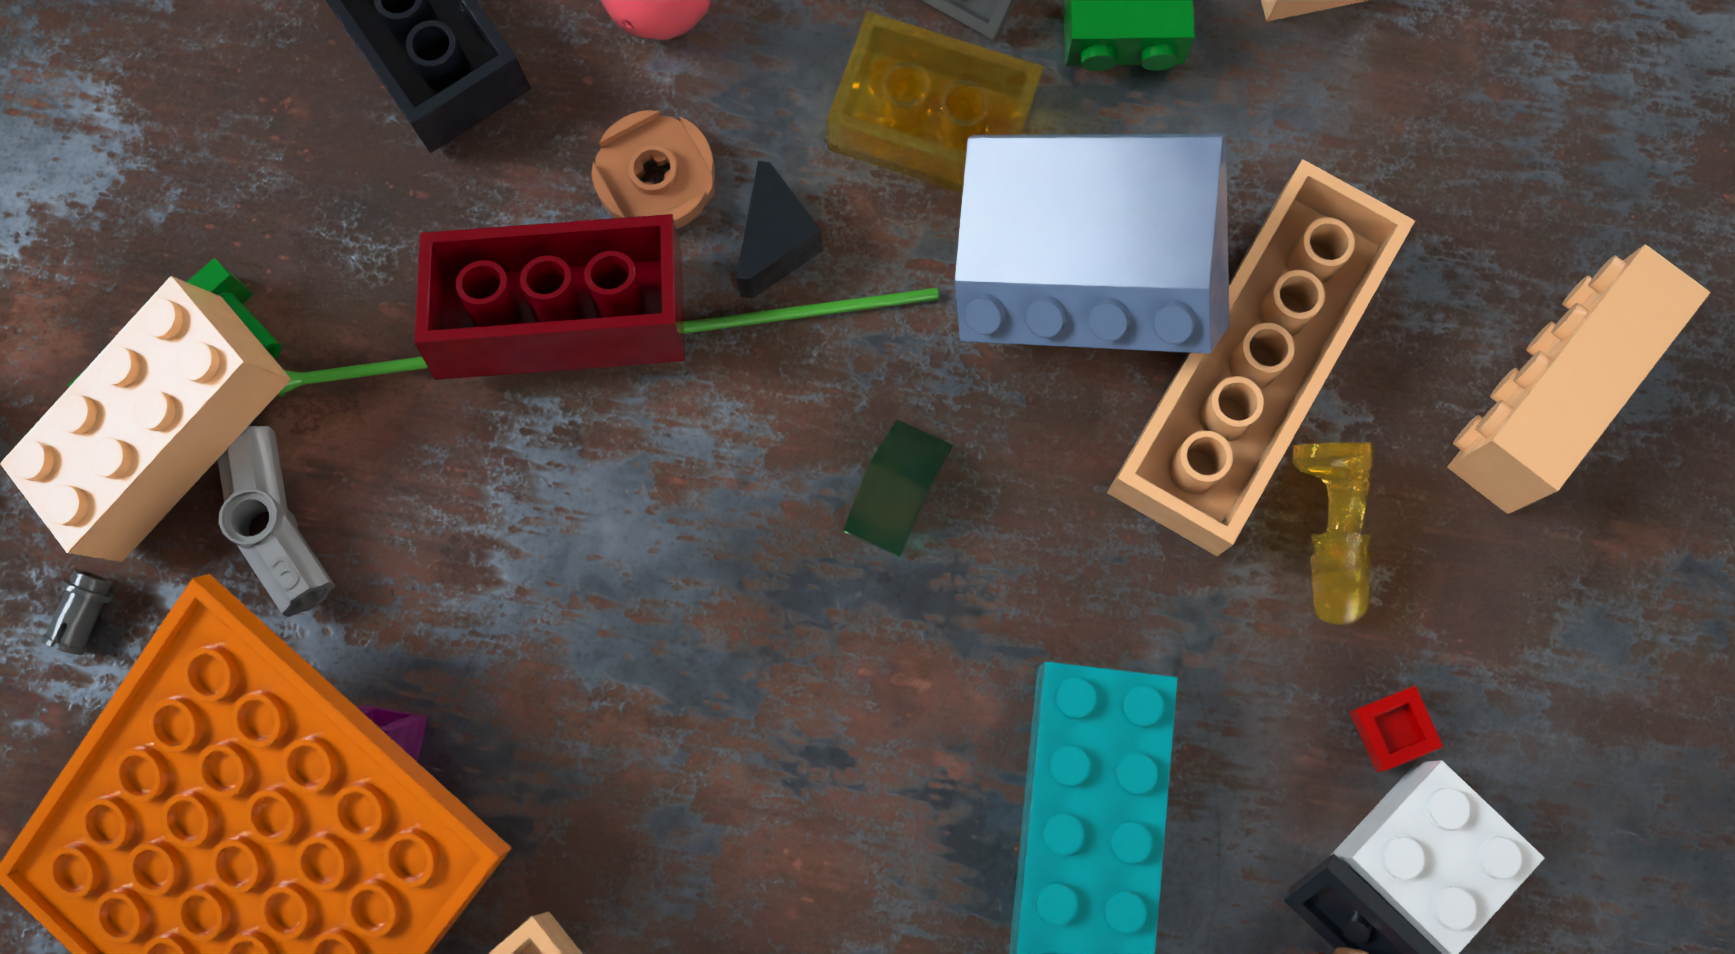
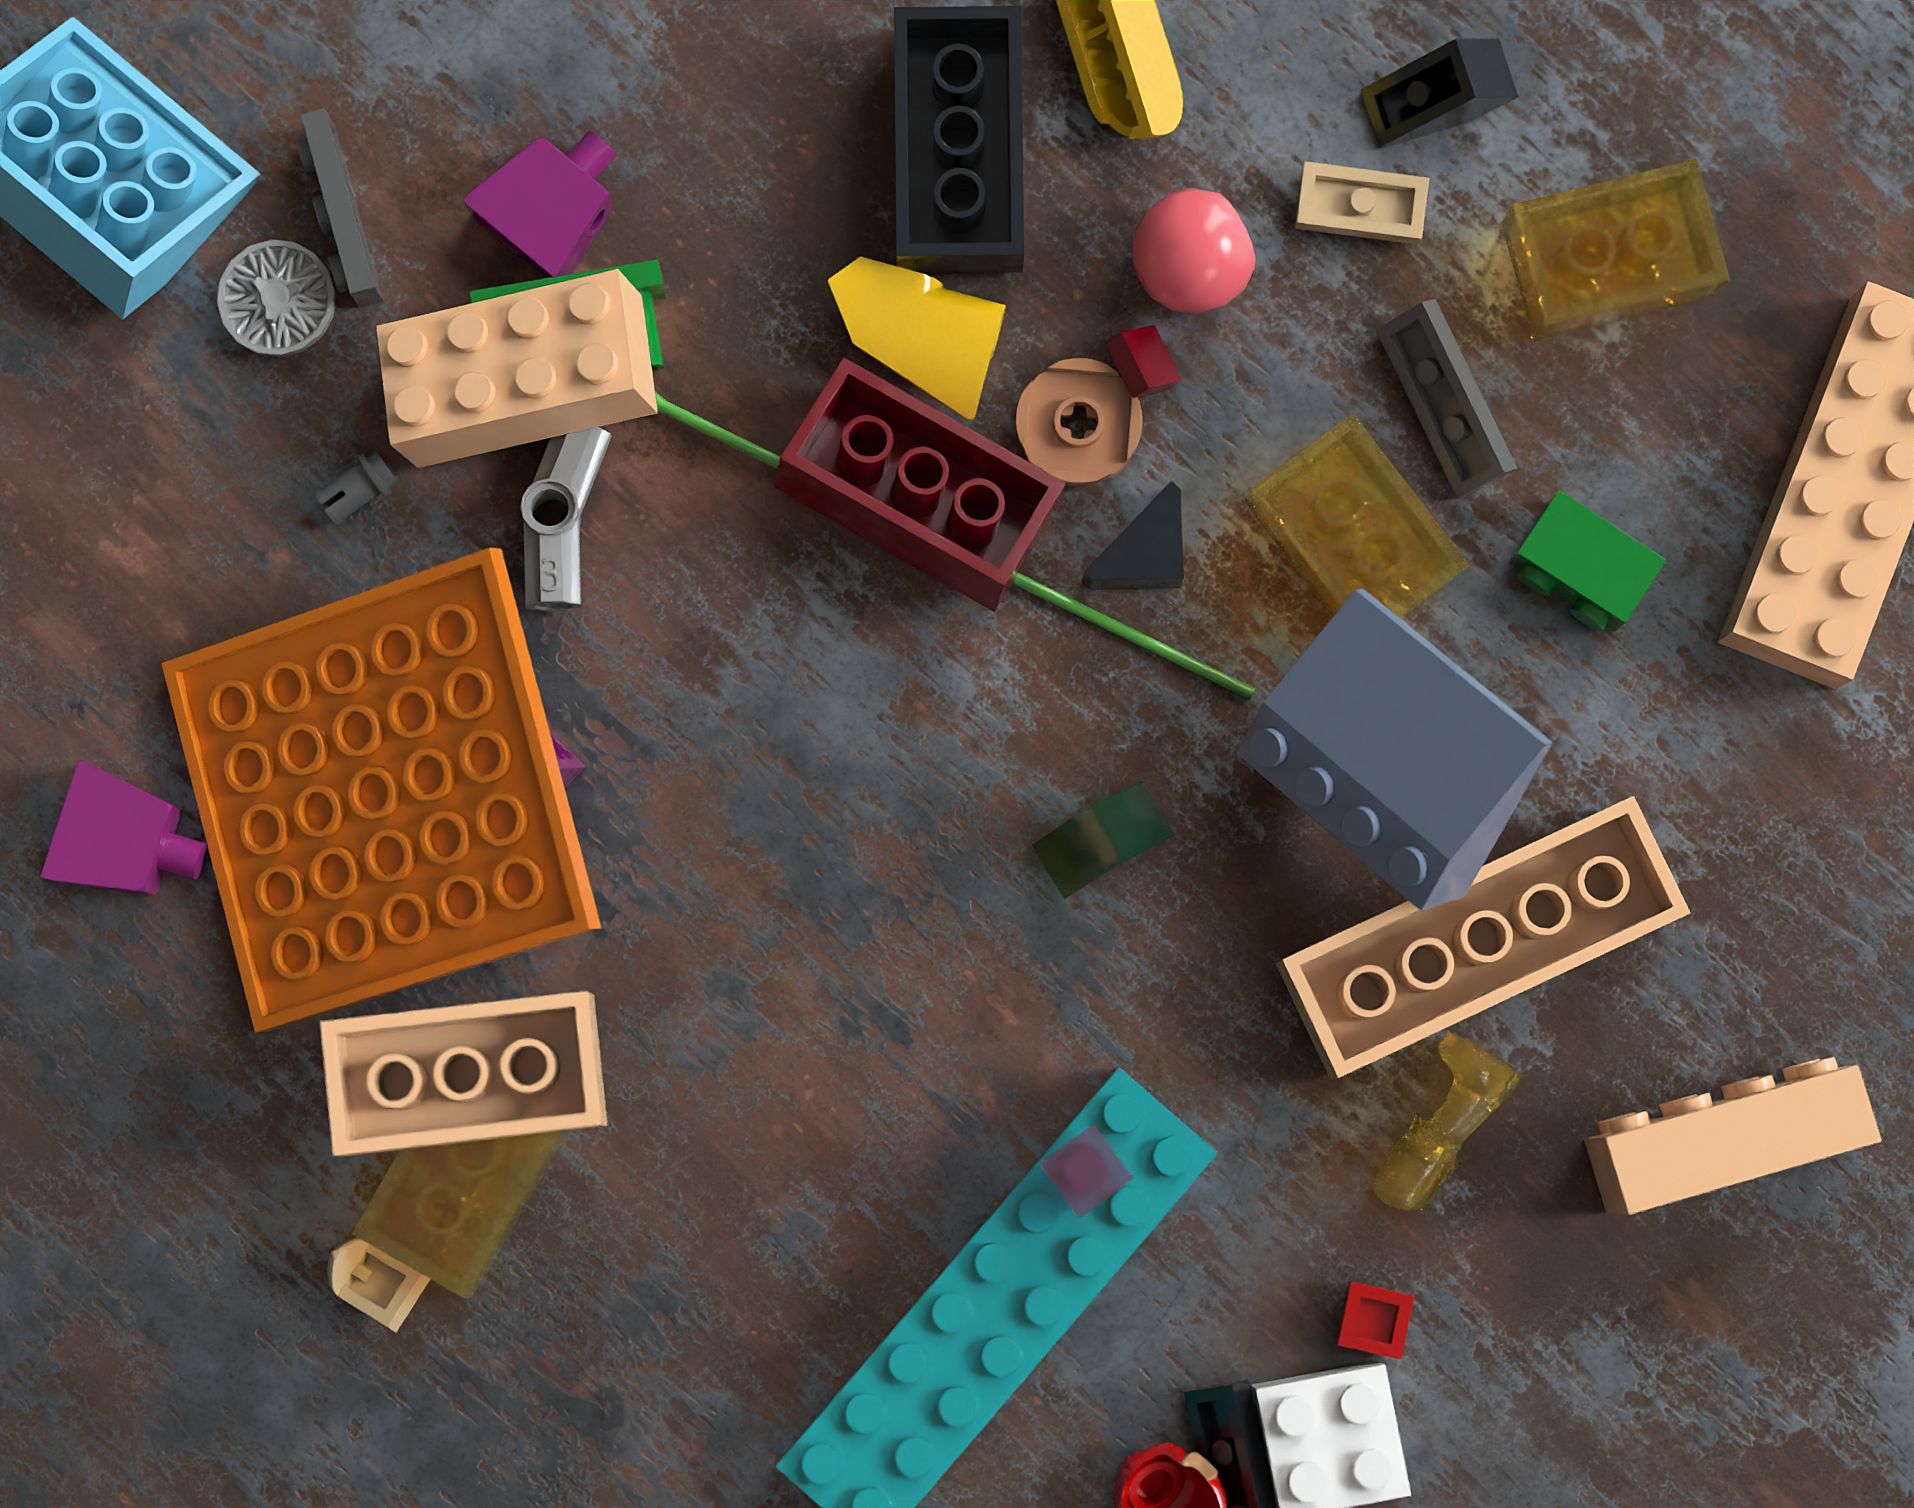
camera: 30 degrees right, 5 degrees up
none -> magenta torso [463,130,617,279]
none -> yellow panel [828,256,1006,421]
none -> clear pink brick [1038,1124,1133,1218]
none -> dark red tile [1105,325,1182,398]

